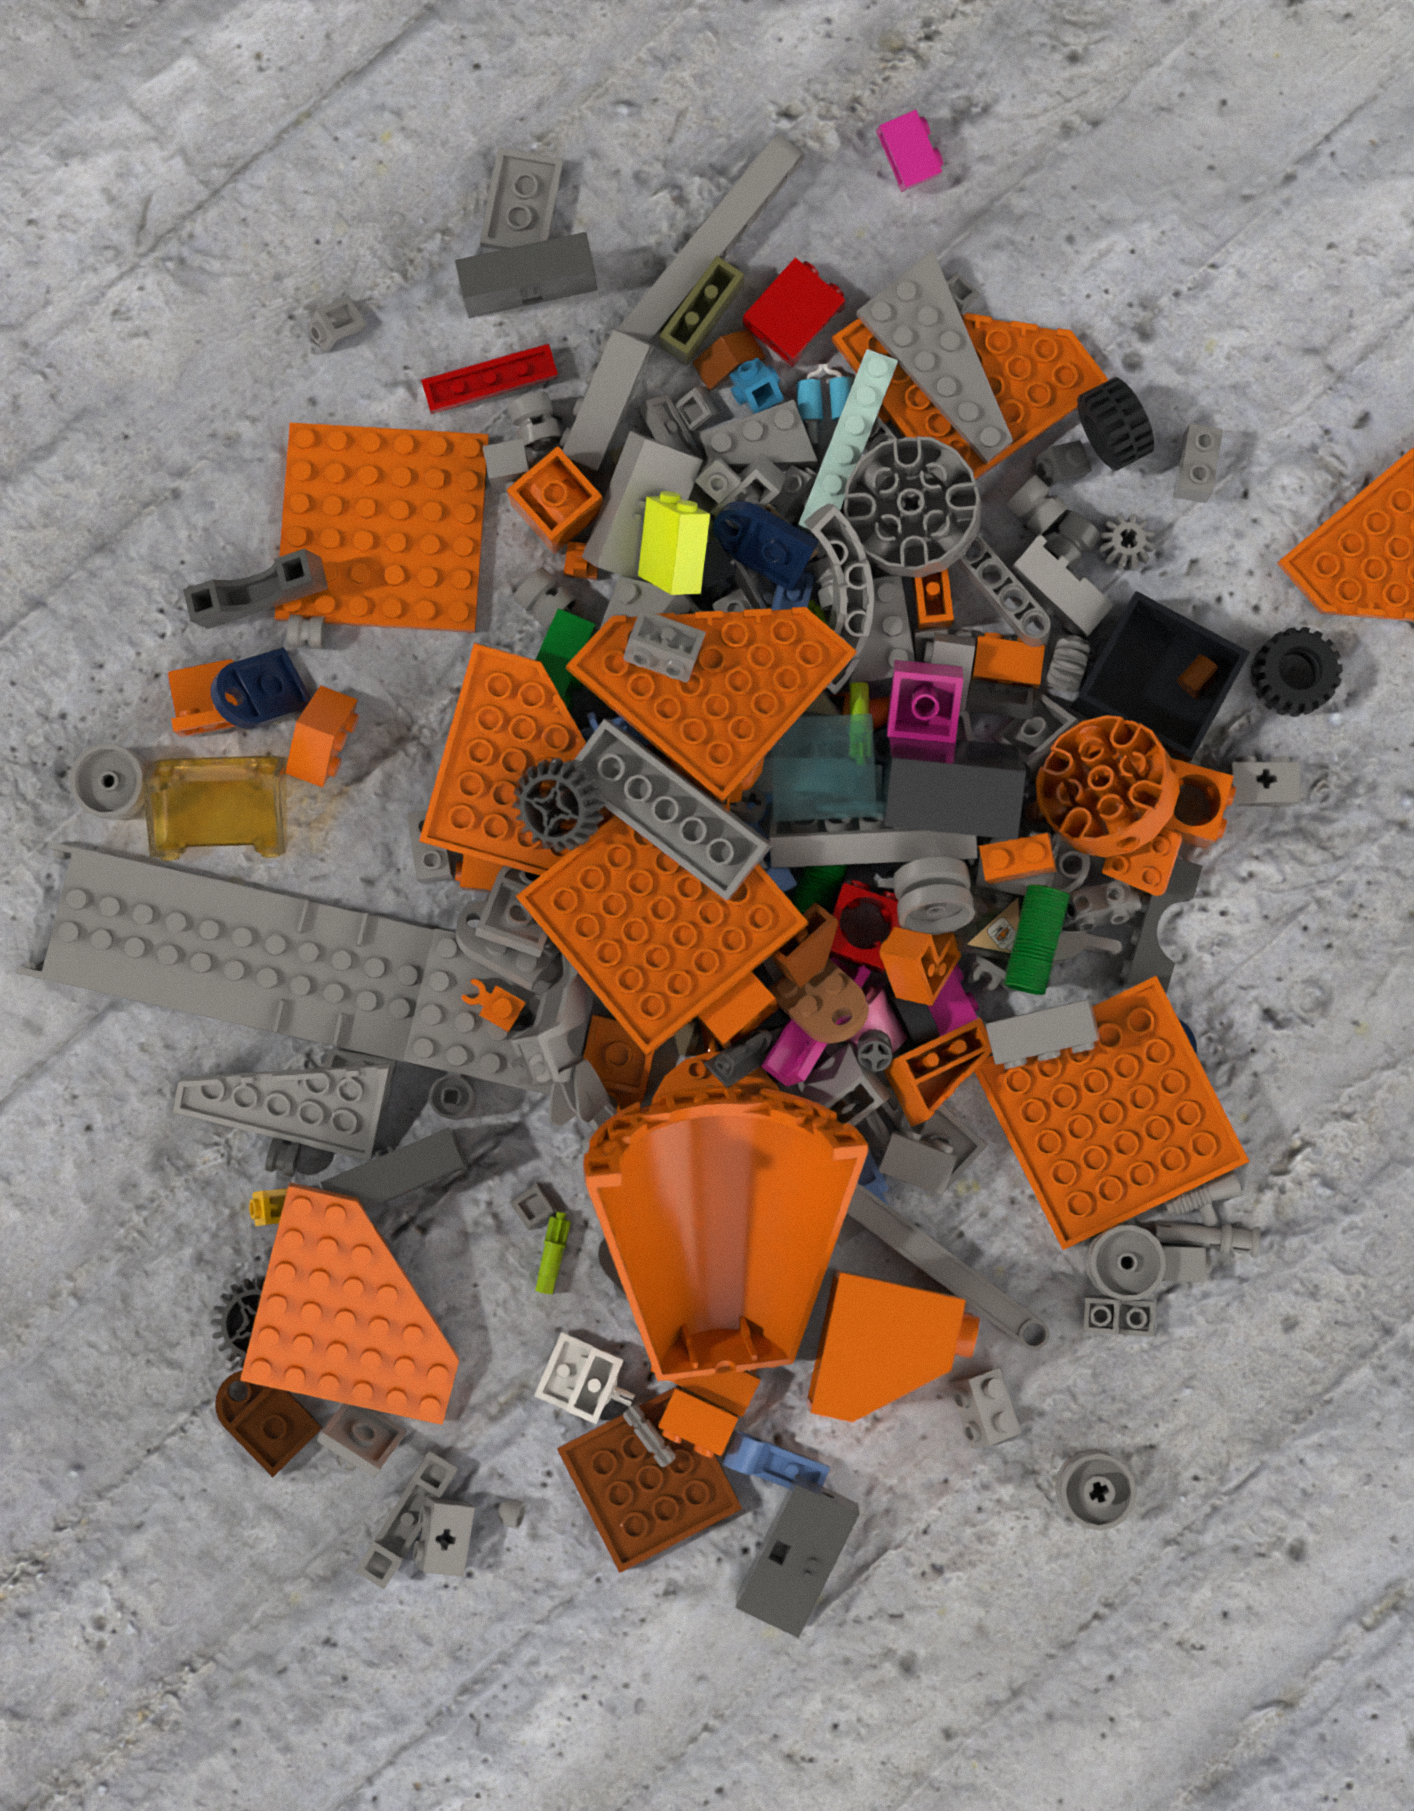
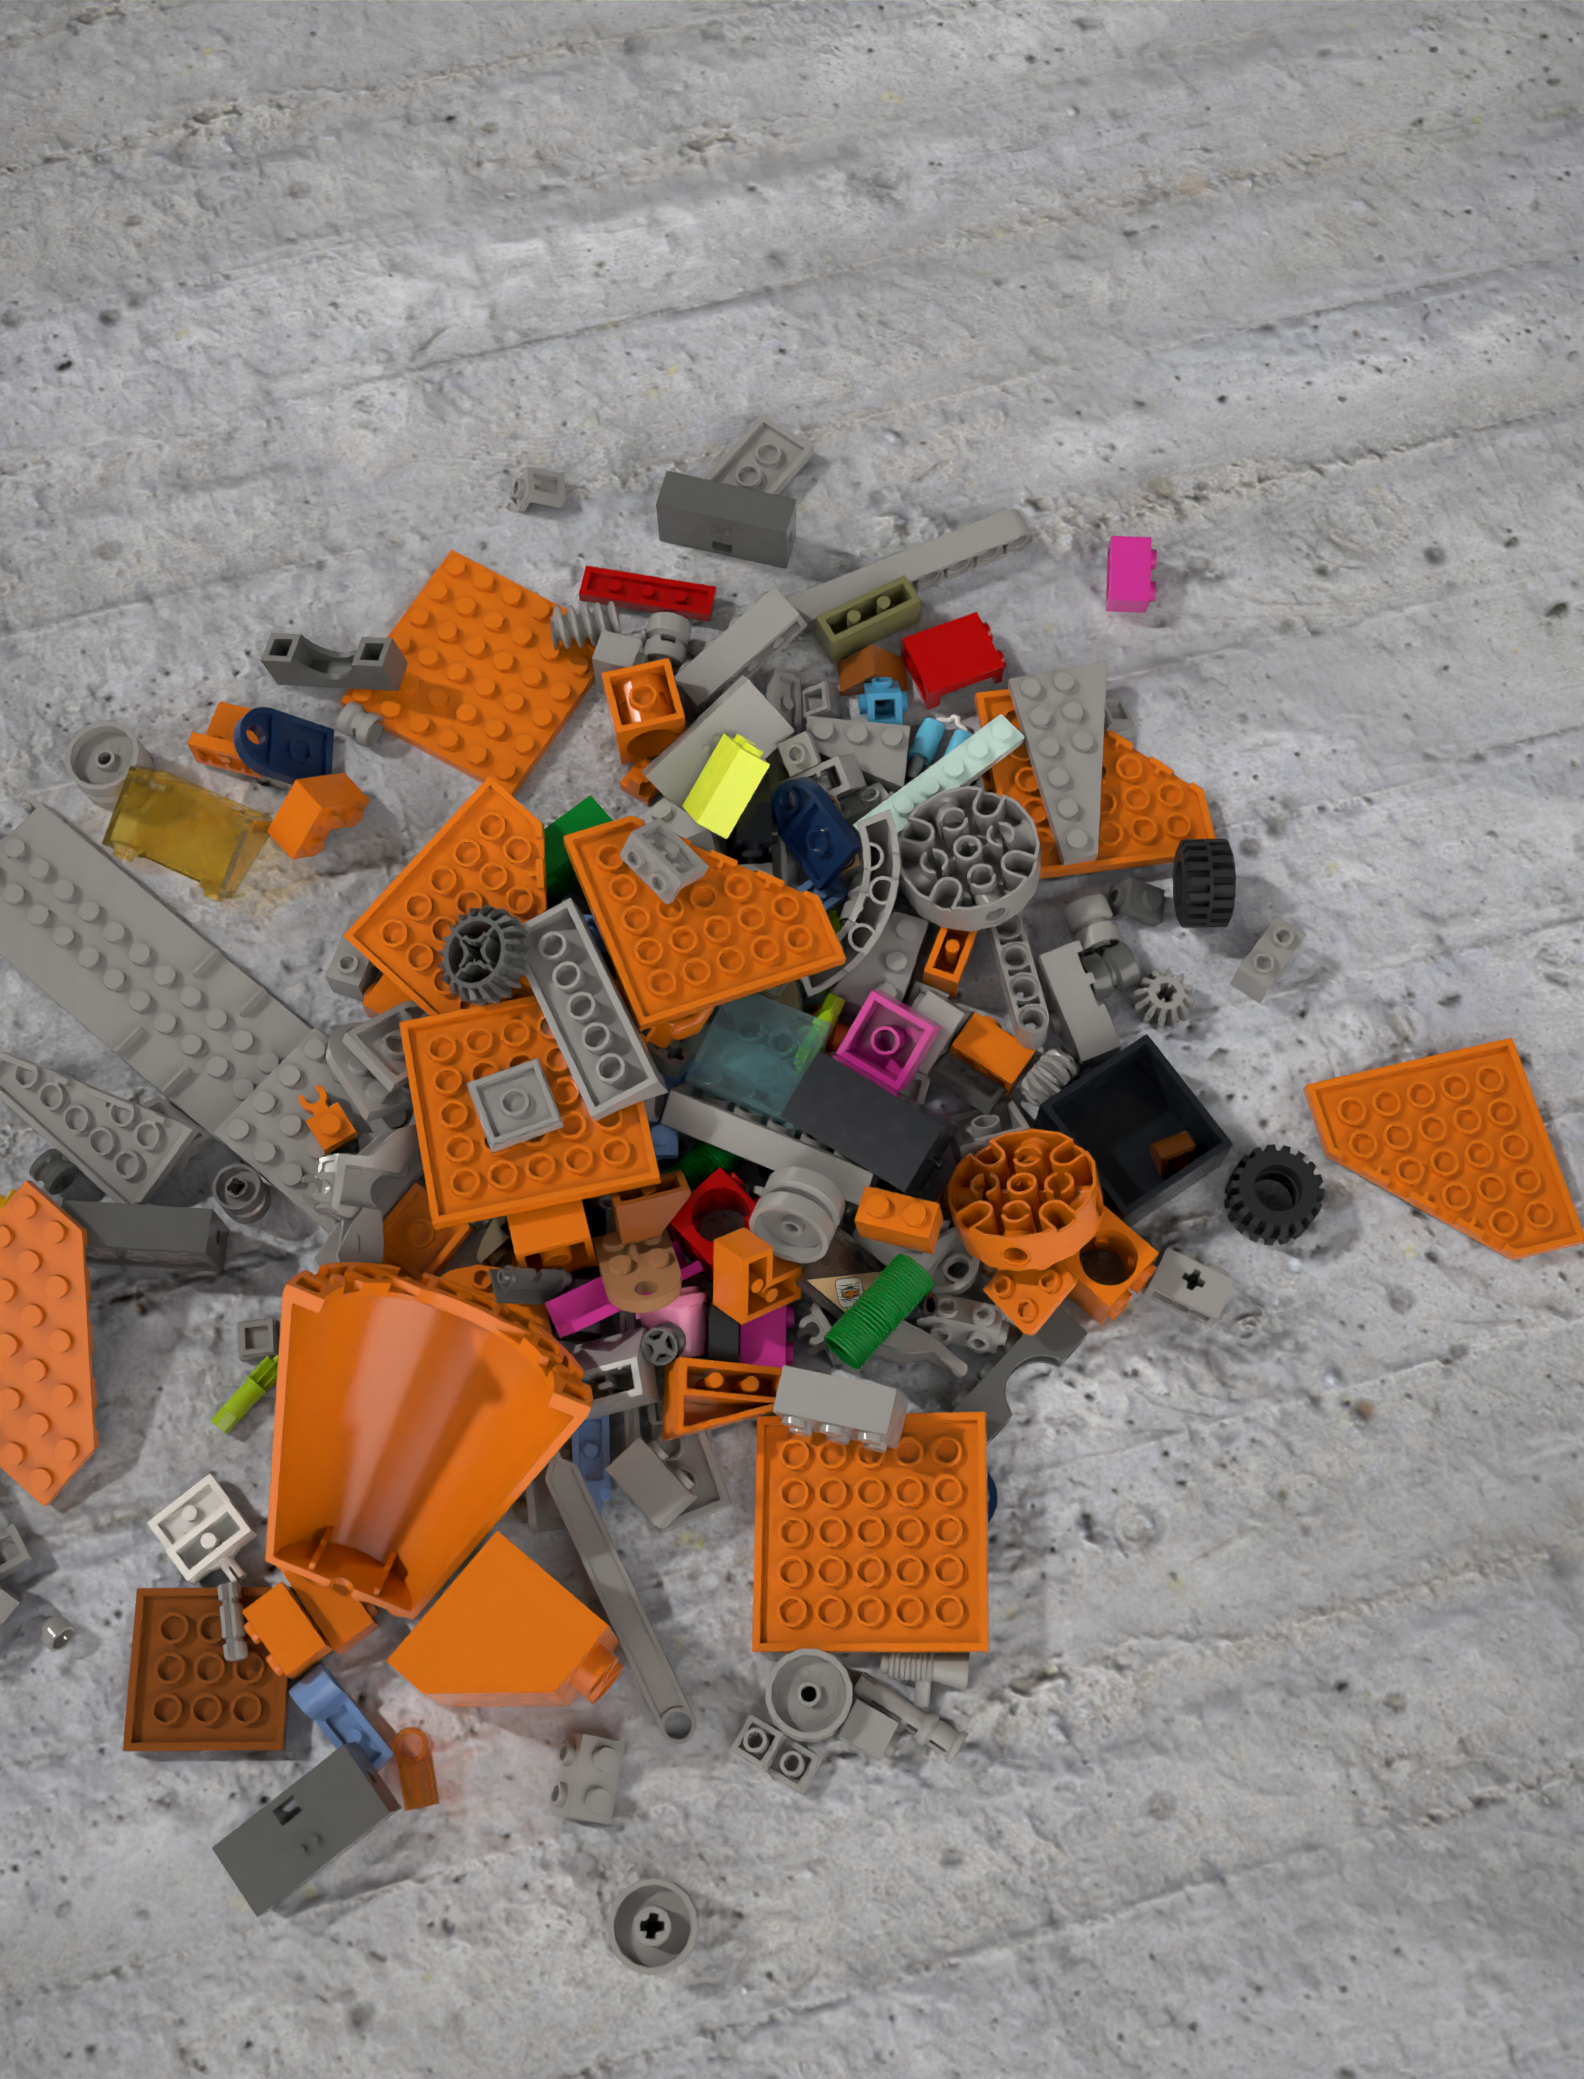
camera: 25 degrees right, 15 degrees down
light grey wheel [513,567,577,631] -> none
none -> clear orange piece [392,1727,441,1811]
none -> light grey tile [466,1058,564,1153]
none -> light grey piece [551,601,621,650]

